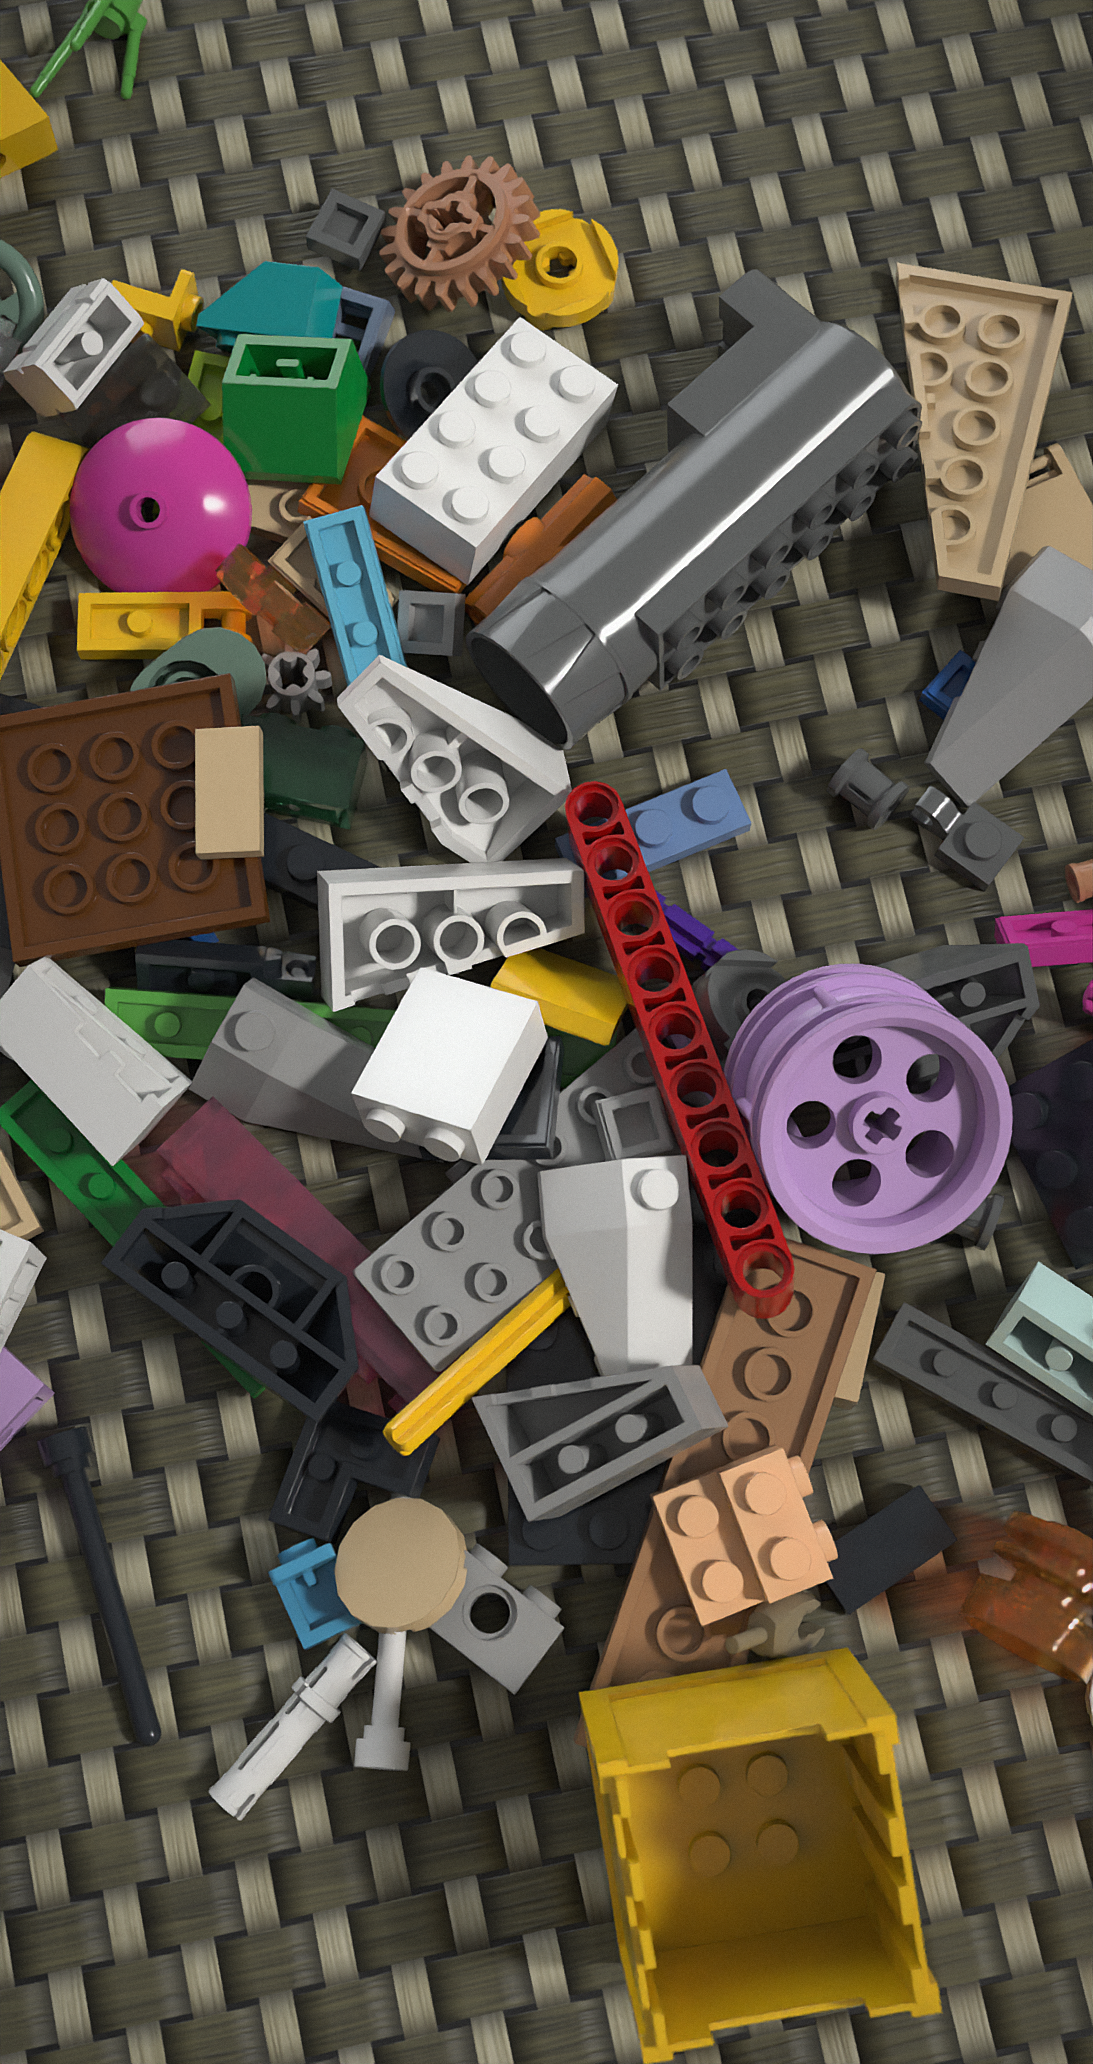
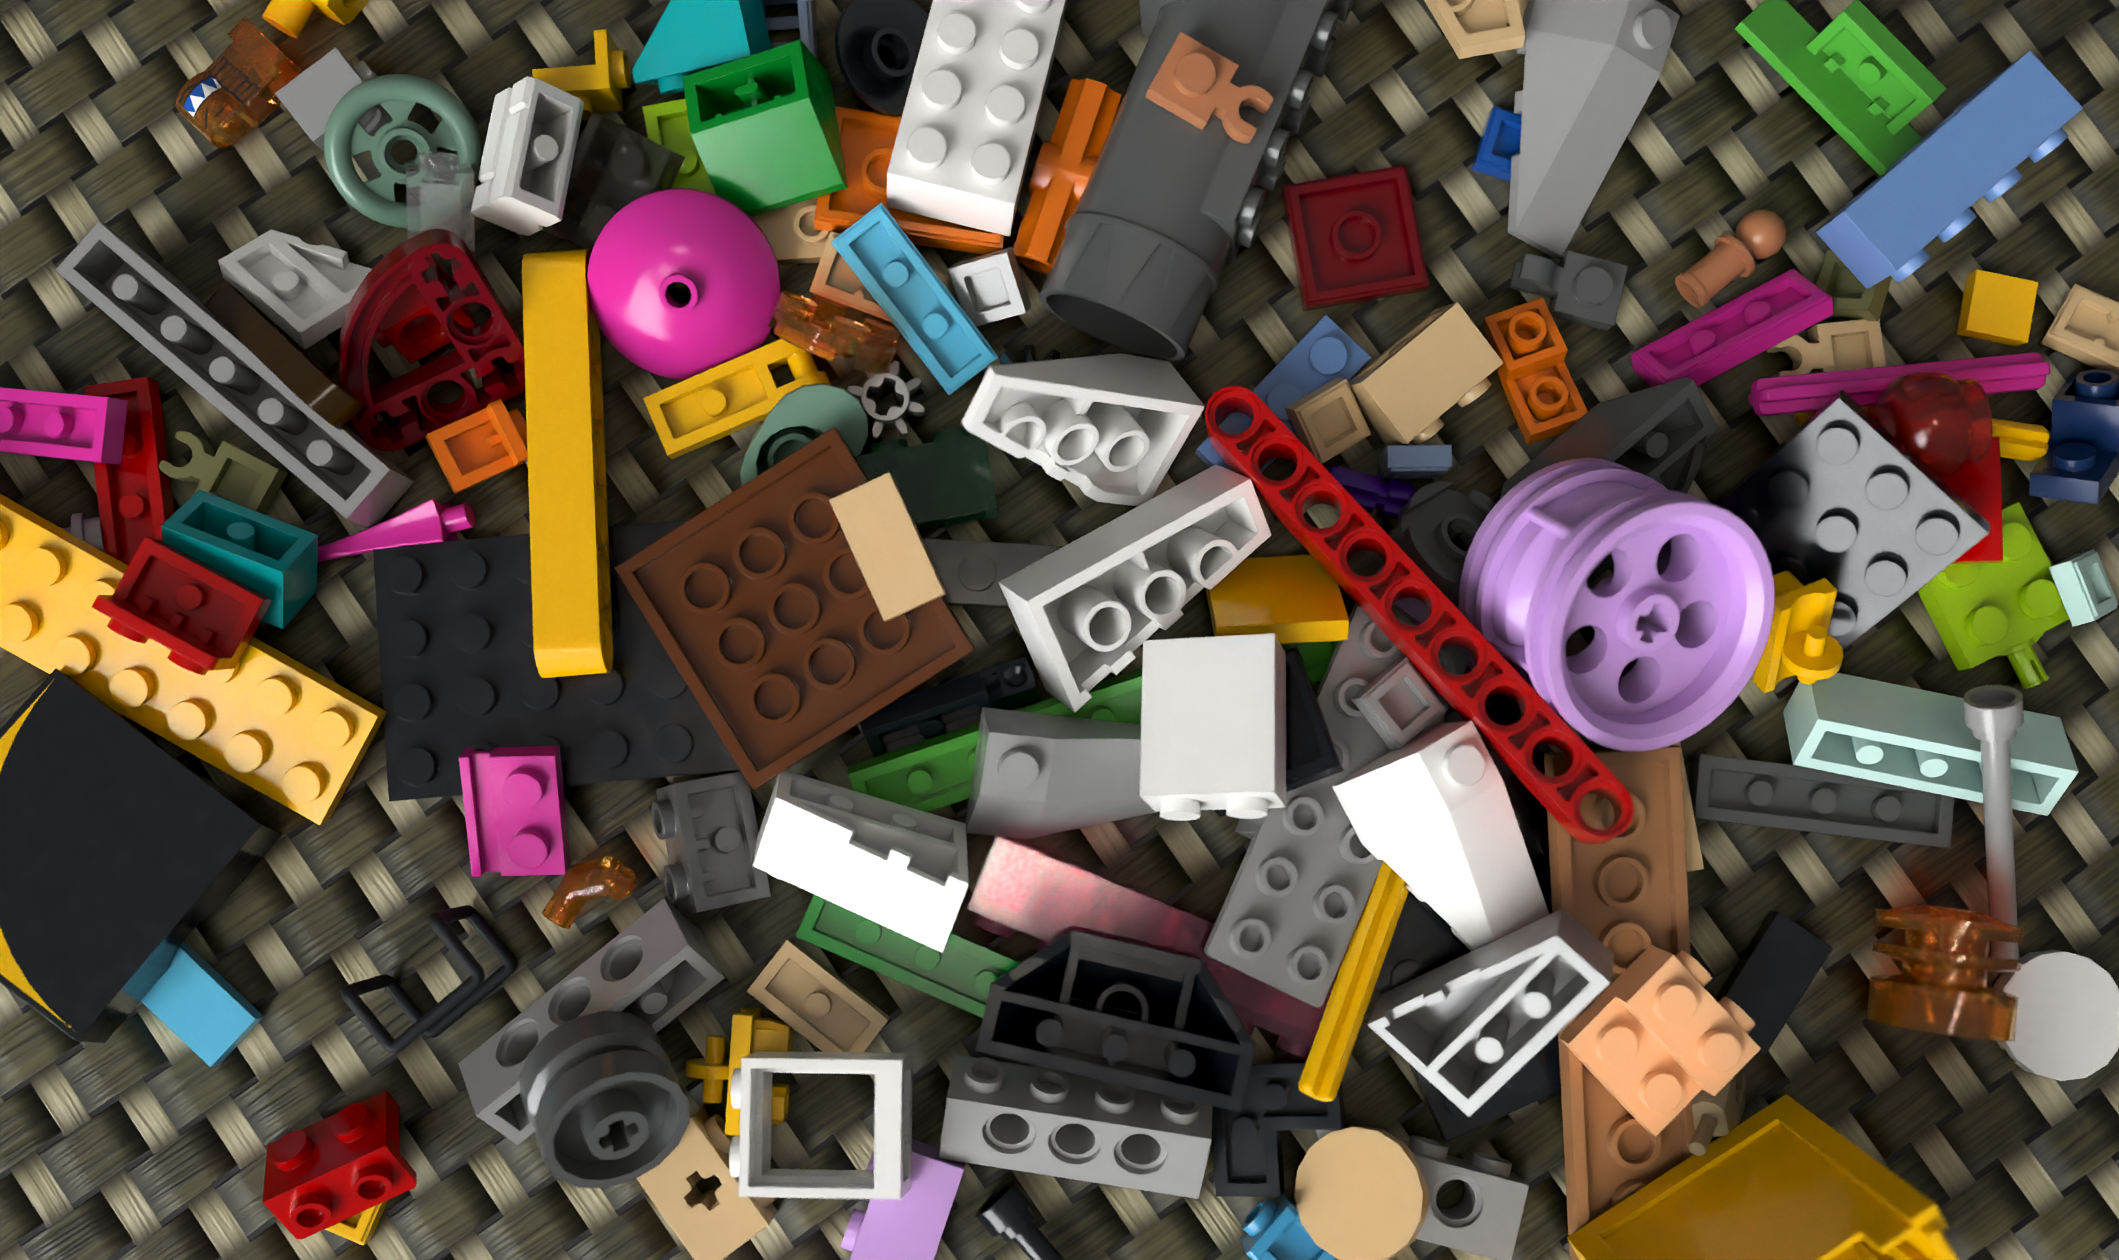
camera: 25 degrees left, 10 degrees up
dark grey bush [826,748,910,830] -> none
none -> light grey brick [939,1054,1212,1199]
none -> nougat plate [1145,32,1274,144]
none -> dark red tile [1281,165,1429,311]
none -> tan tile [1285,377,1371,464]
none -> tan brick [1348,302,1503,446]
none -> sand blue tile [1377,445,1452,479]
none -> orange slope [1483,297,1588,445]
none -> yellow hips [1753,571,1843,694]

